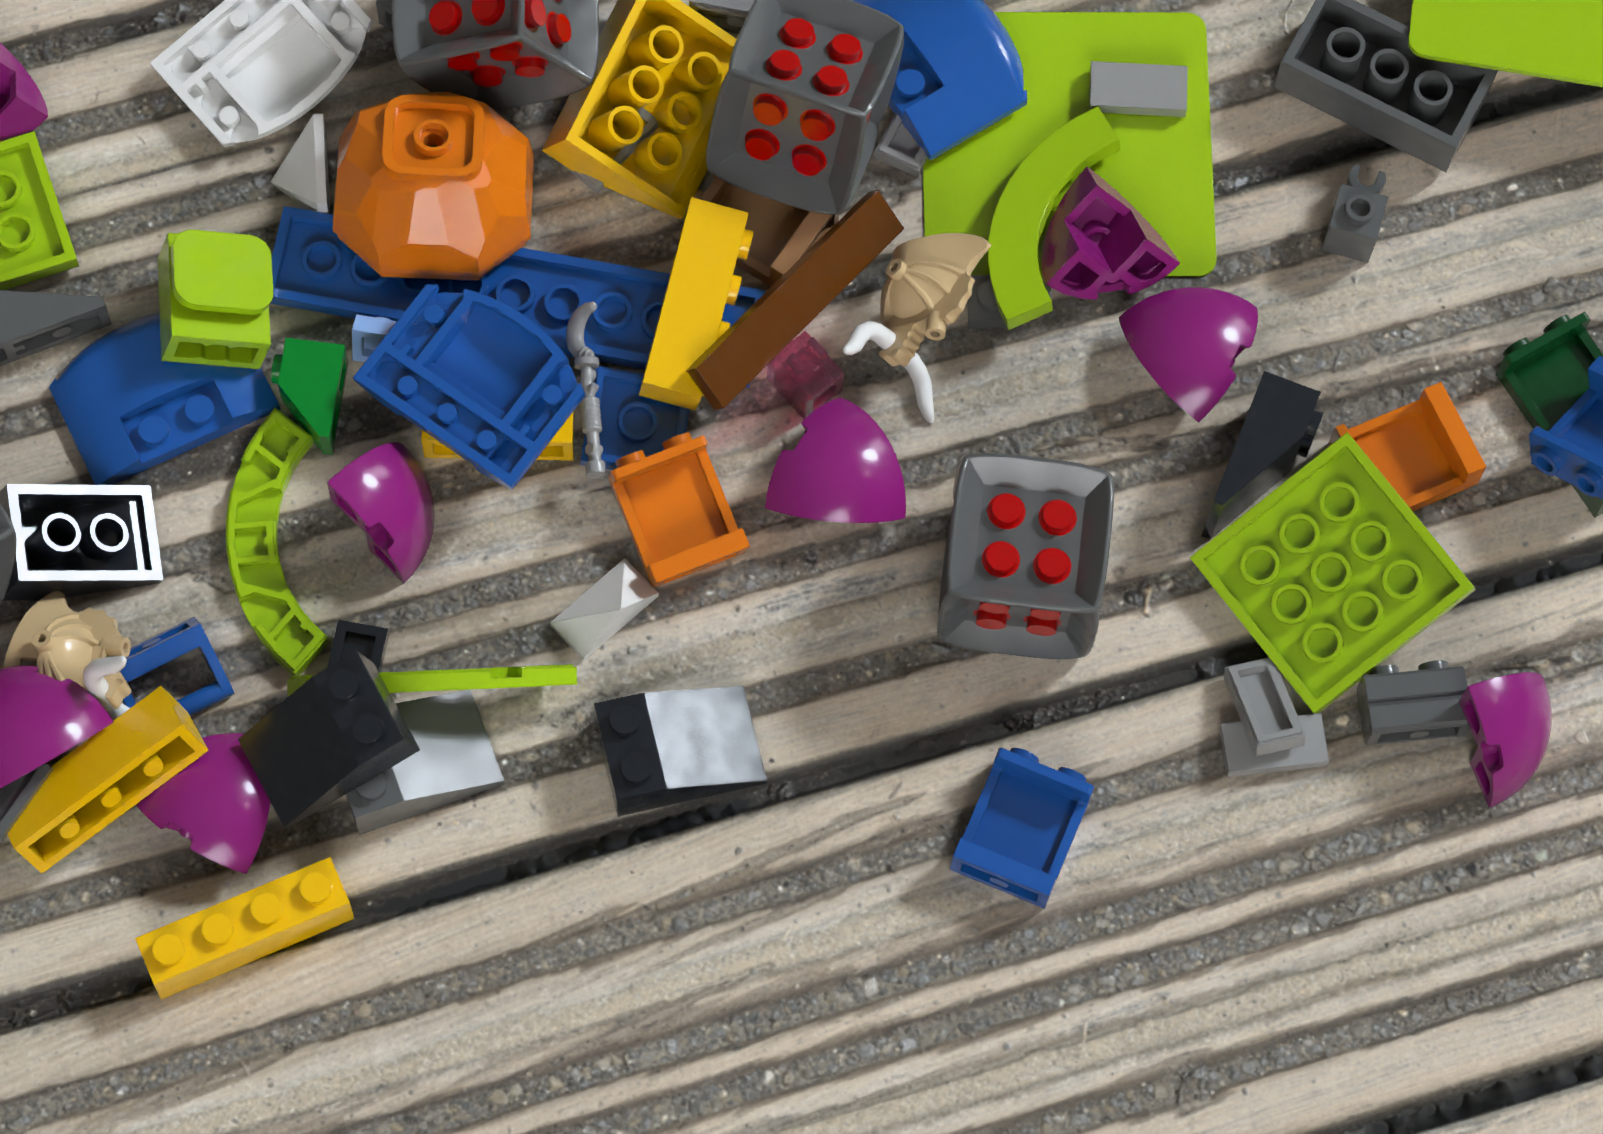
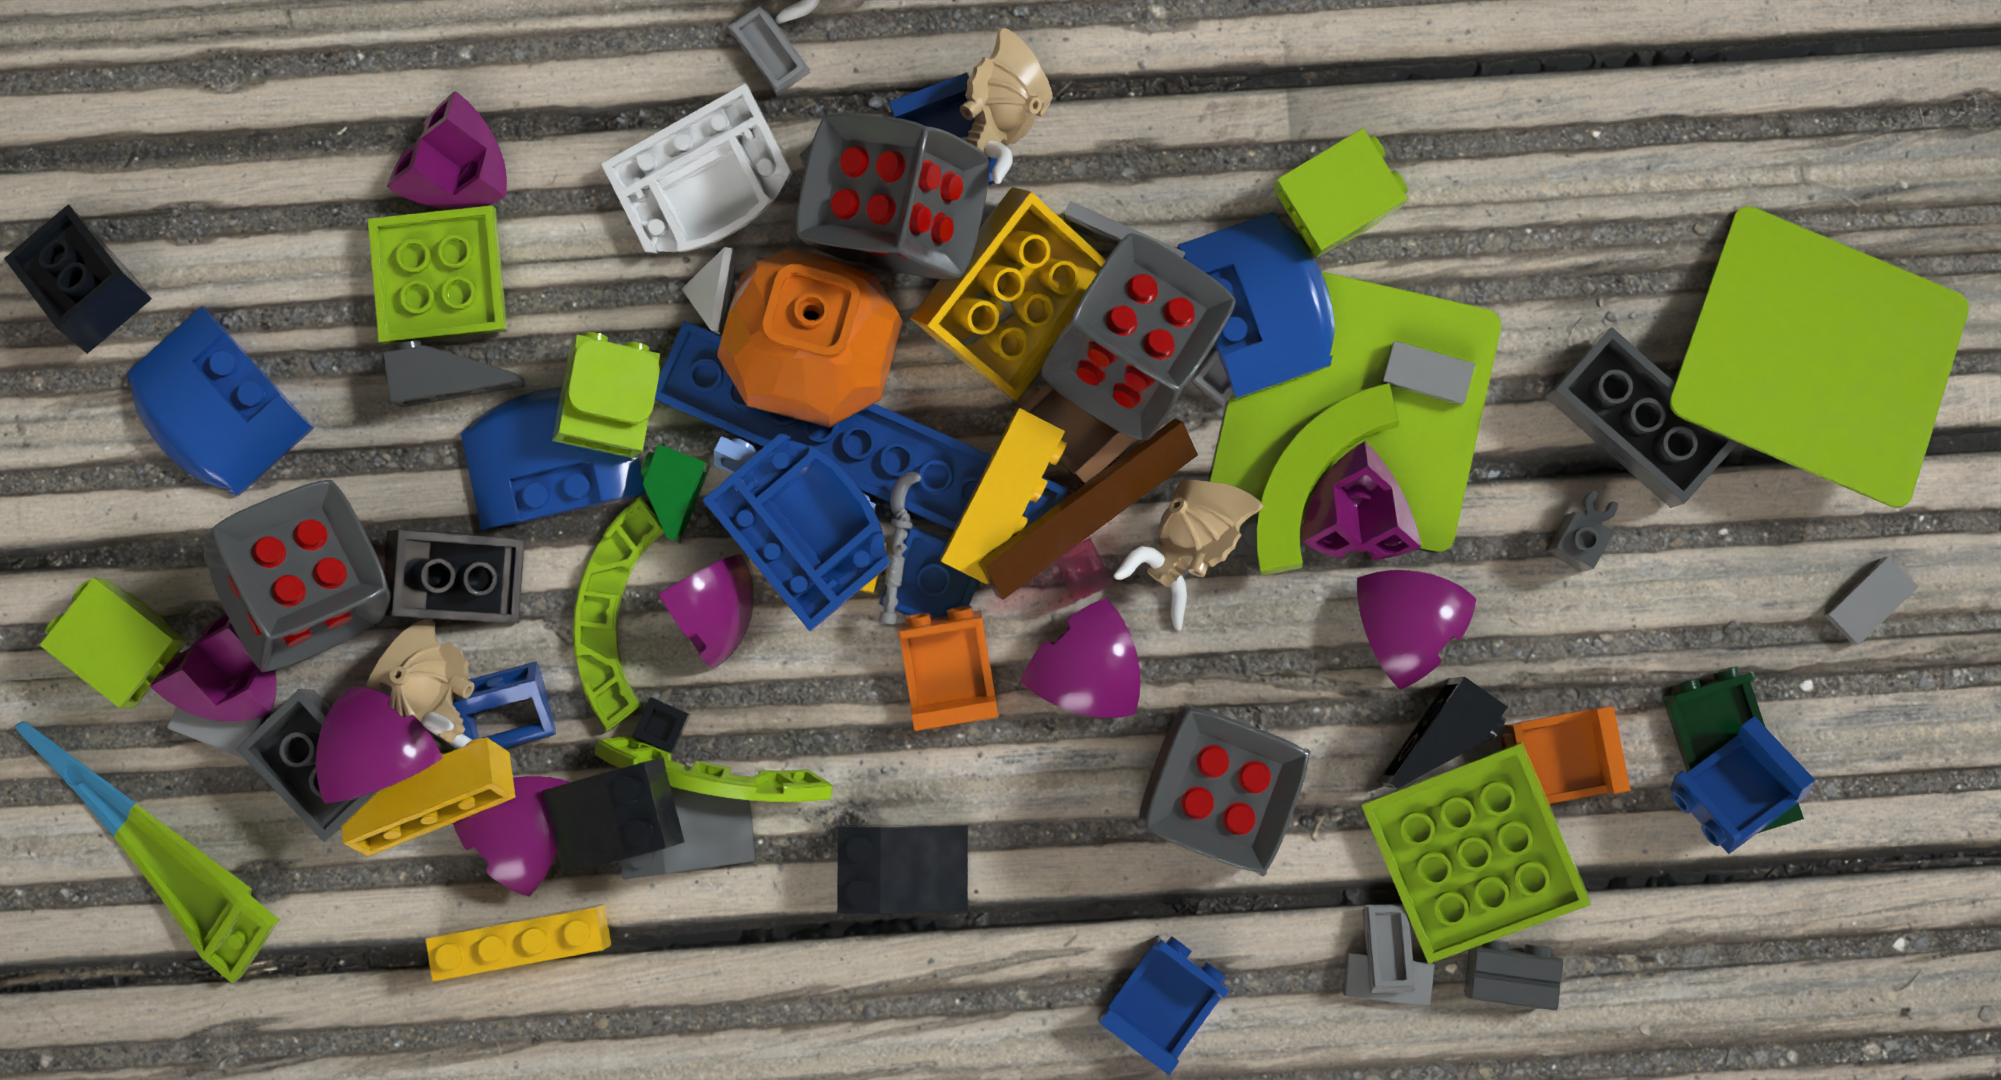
camera: 20 degrees right, 15 degrees up
white slope [550,558,659,661] -> none
magenta brick [1459,672,1552,808] -> none

